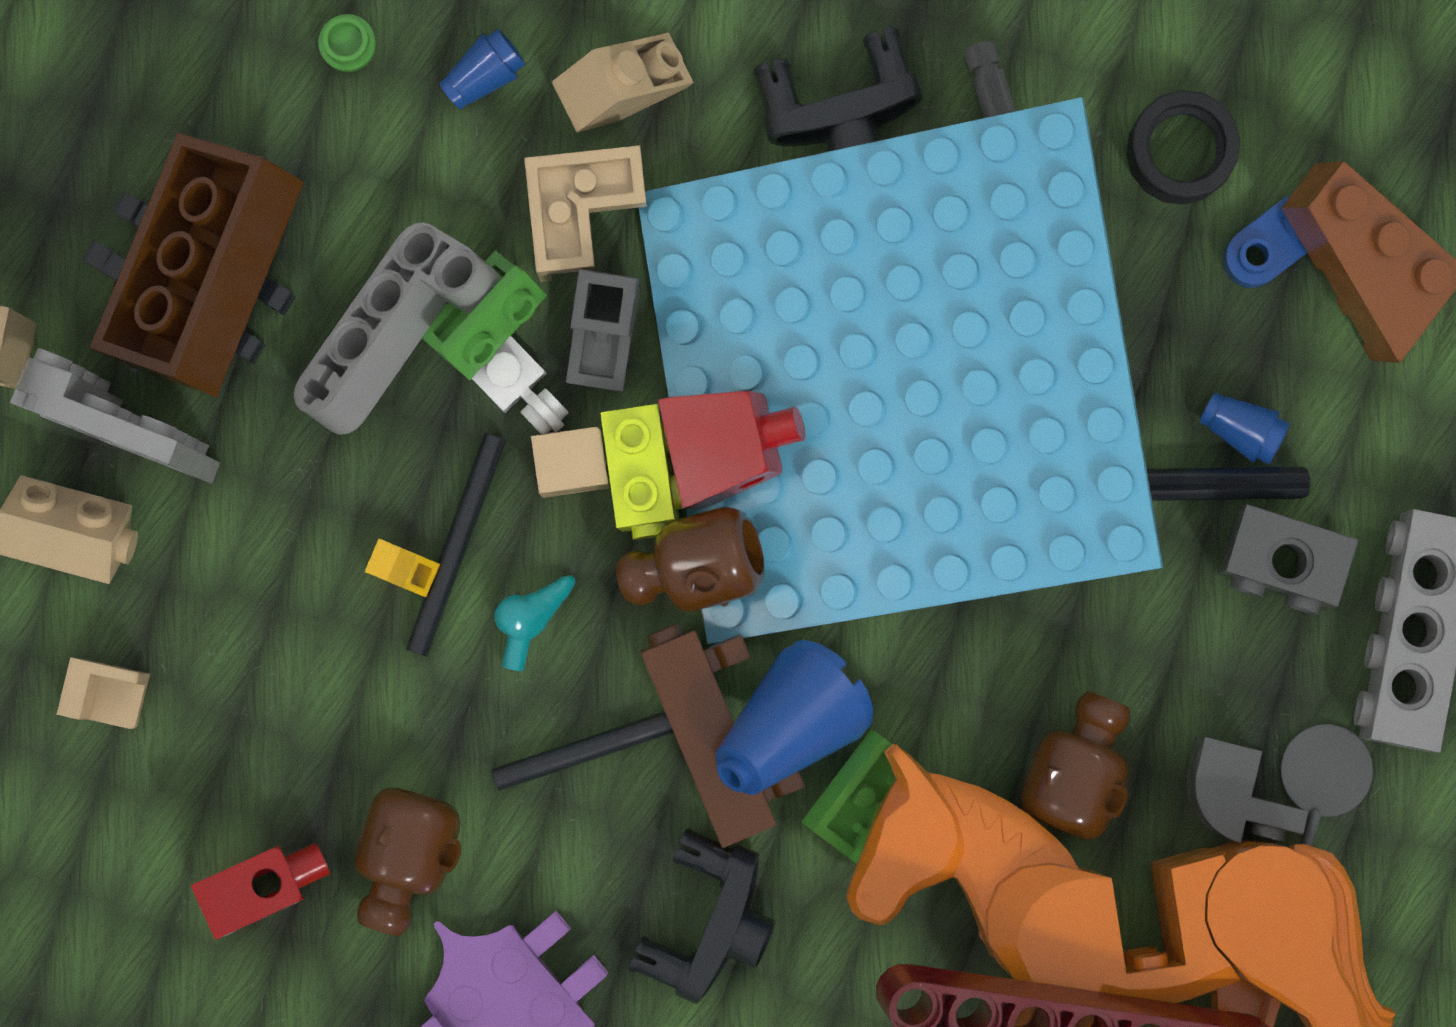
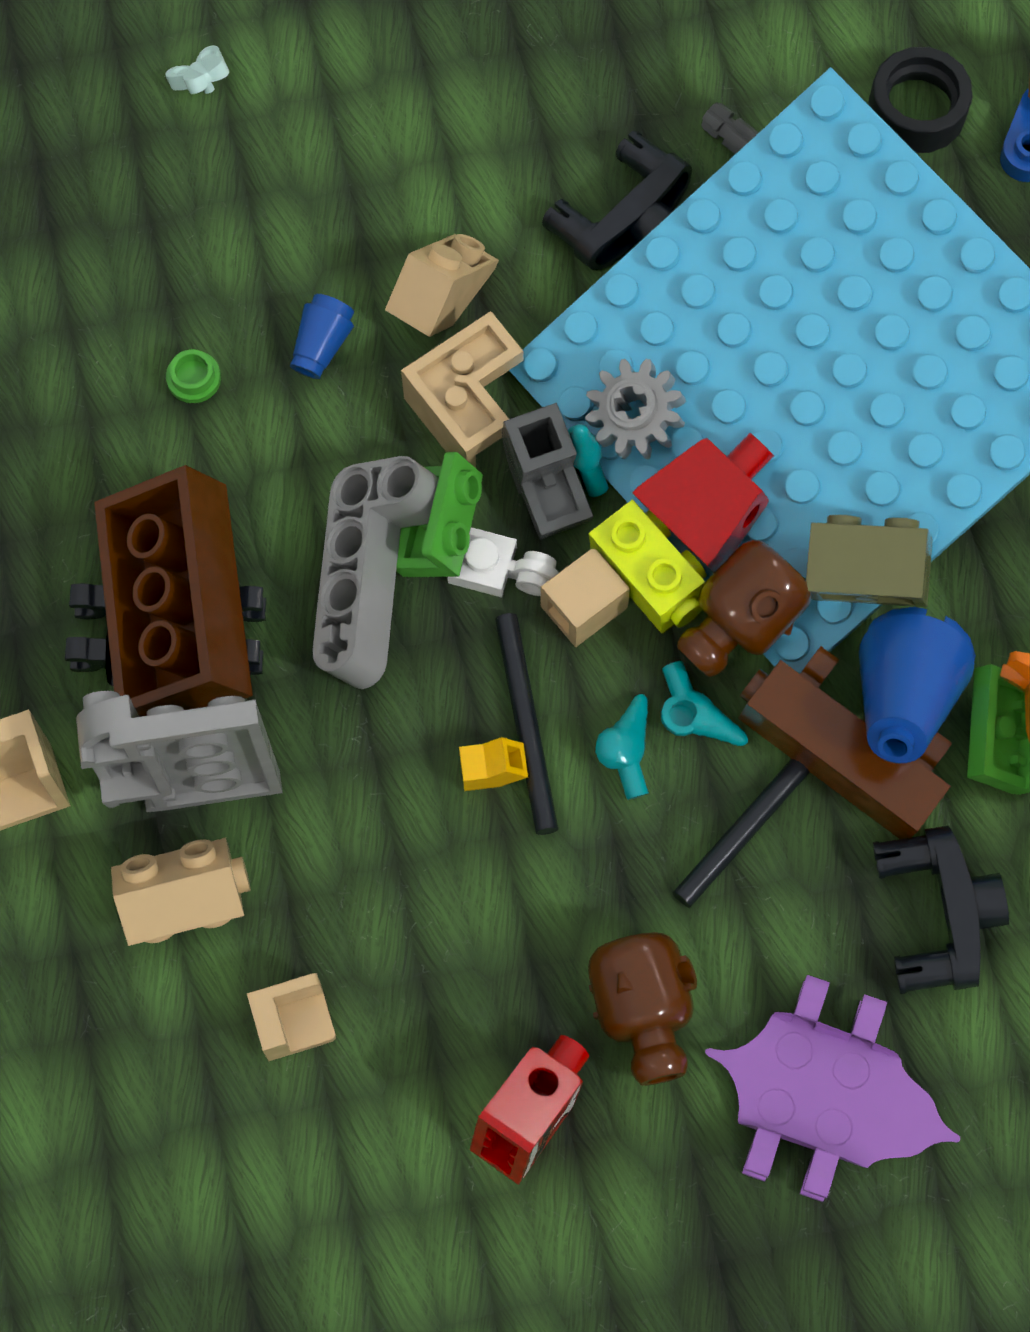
camera: 30 degrees left, 15 degrees down
none -> teal animal [568,424,609,497]
none -> light grey gear [585,359,686,459]
none -> teal animal [660,661,748,746]
none -> olive brick [806,515,933,607]

